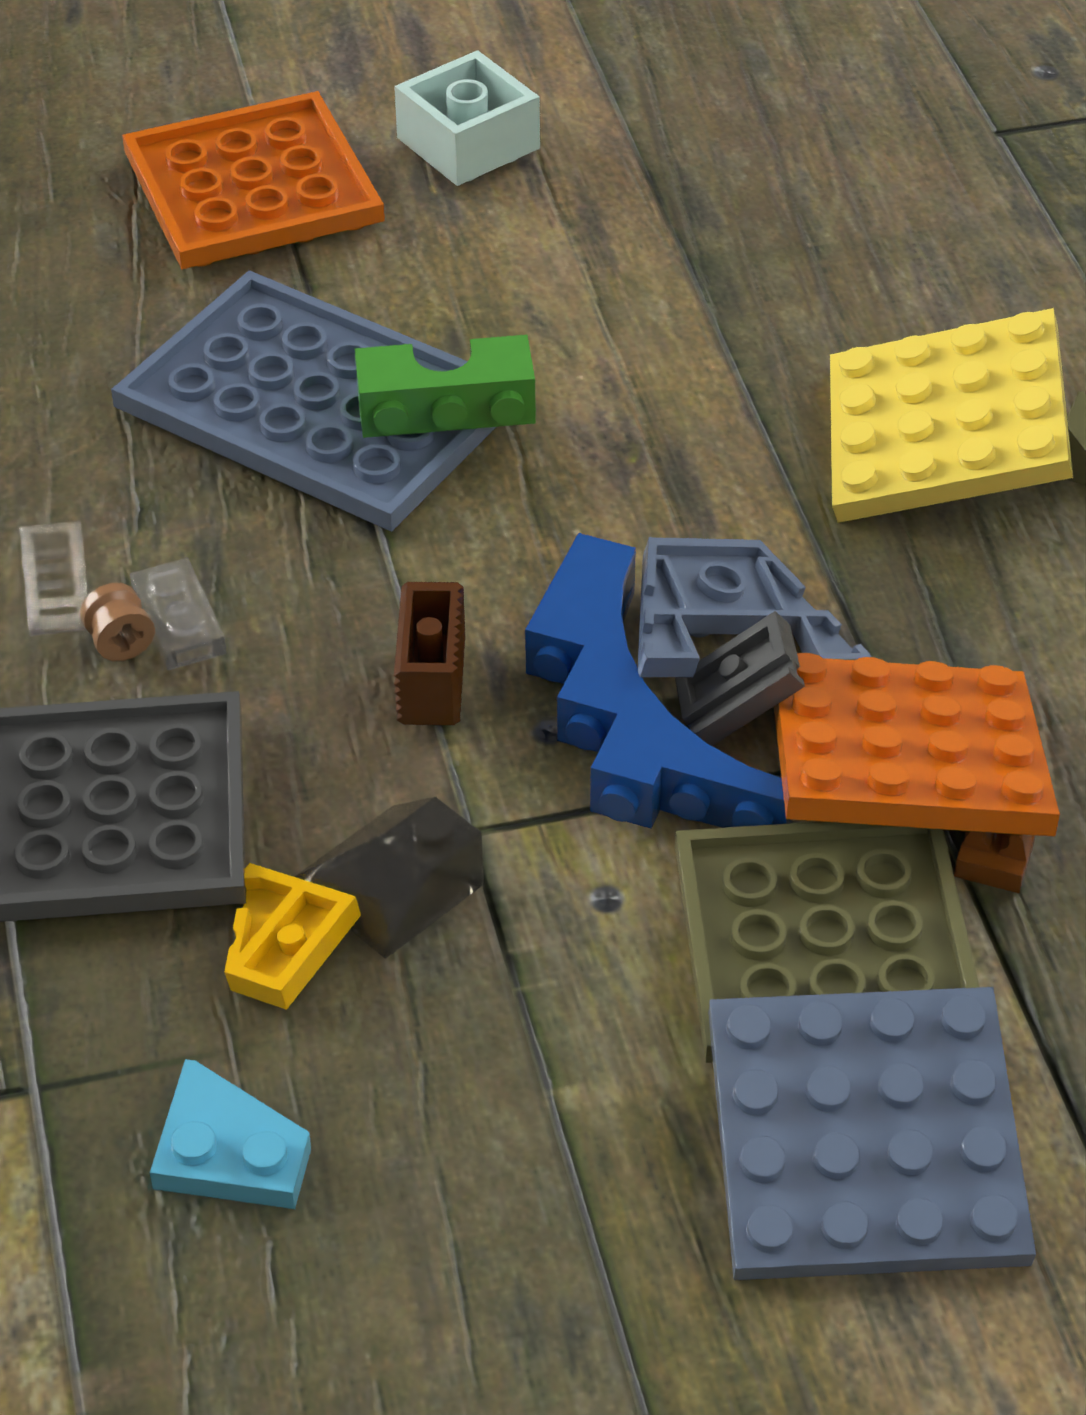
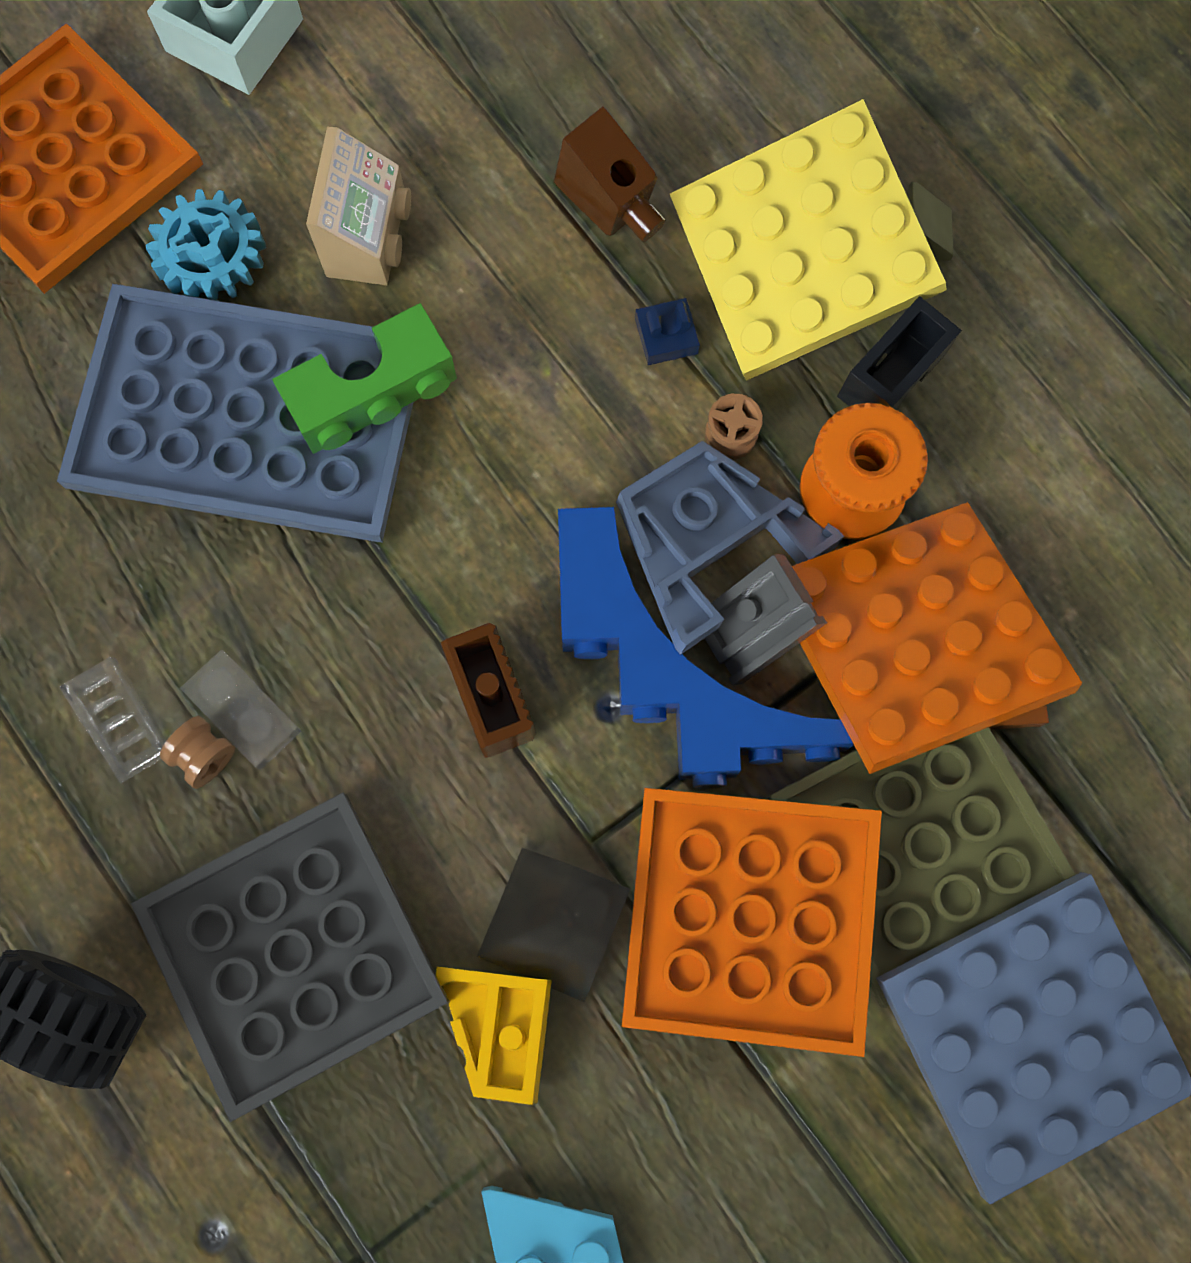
camera: 25 degrees left, 30 degrees up
none -> medium azure gear [146,189,266,301]
none -> tan slope [306,126,411,285]
none -> reddish brown torso [554,106,666,243]
none -> orange plate [622,788,882,1057]
none -> dark blue tile [635,298,700,365]
none -> medium nougat wheel [705,393,763,460]
none -> orange hose [800,403,928,539]
none -> black brick [837,296,962,410]

